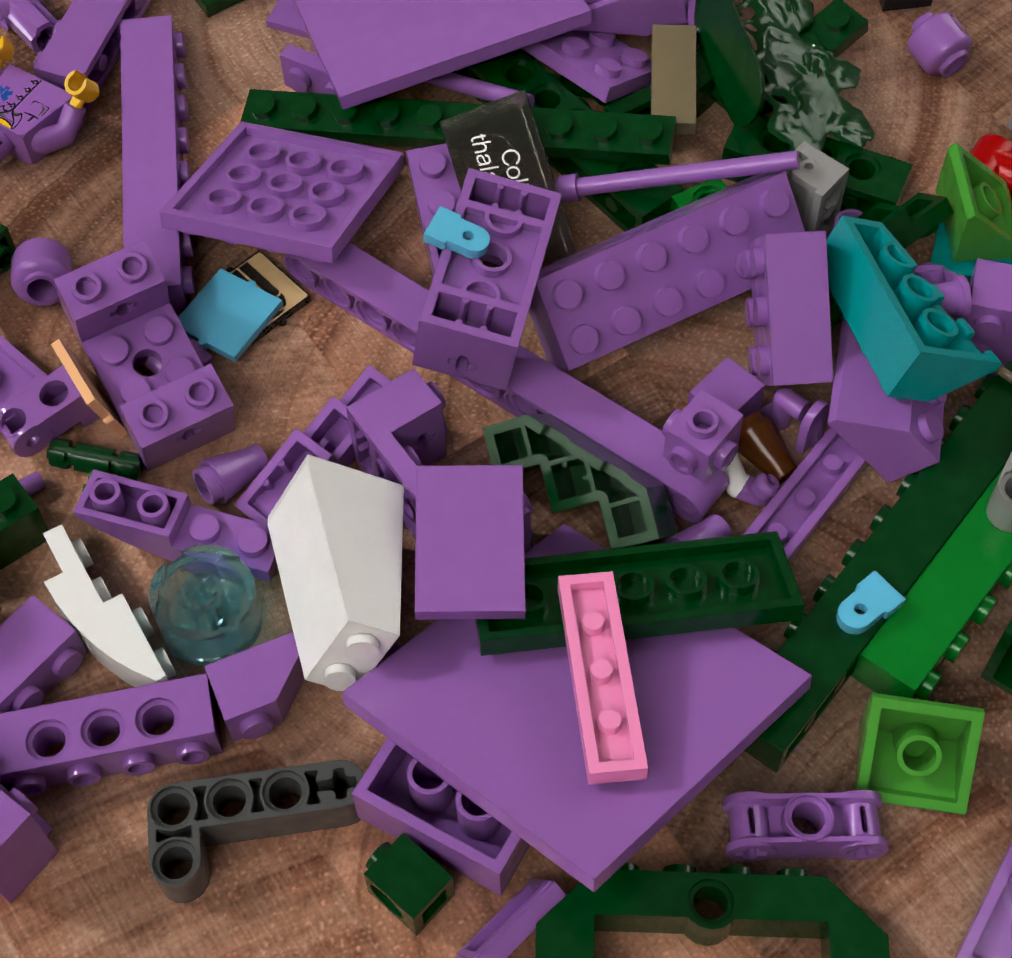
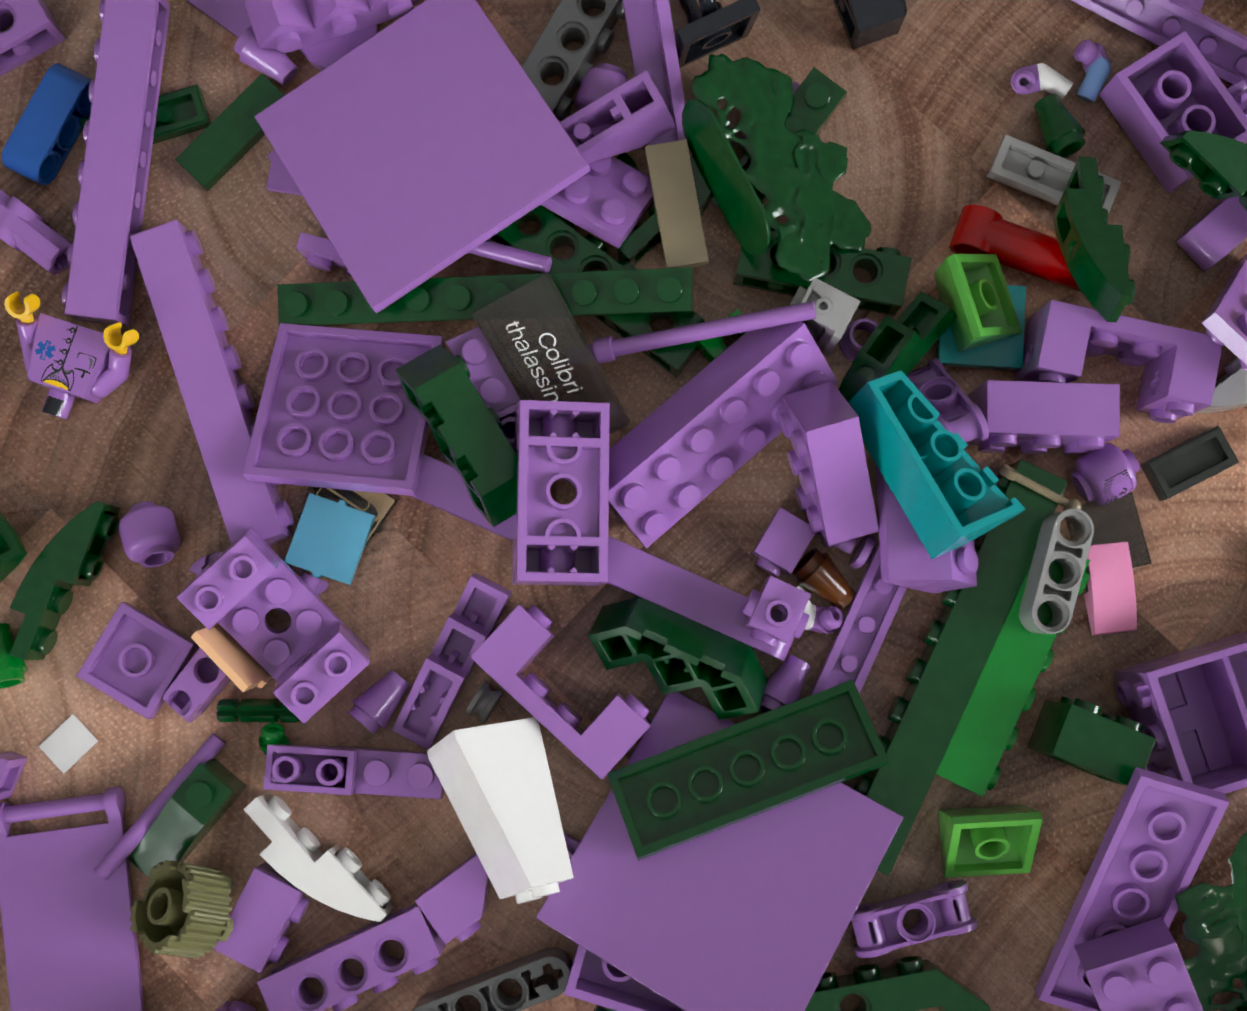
camera: 10 degrees left, 25 degrees up
clear light blue brick [149,544,264,666] -> none
medium lavender tile [415,465,526,620] -> none
medium azure piece [423,206,490,259] -> none
bright pink plate [557,571,648,785] -> none
medium azure piece [836,570,906,634] -> none
medium lavender head [907,12,973,77] -> none
none -> dark green brick [395,345,518,527]

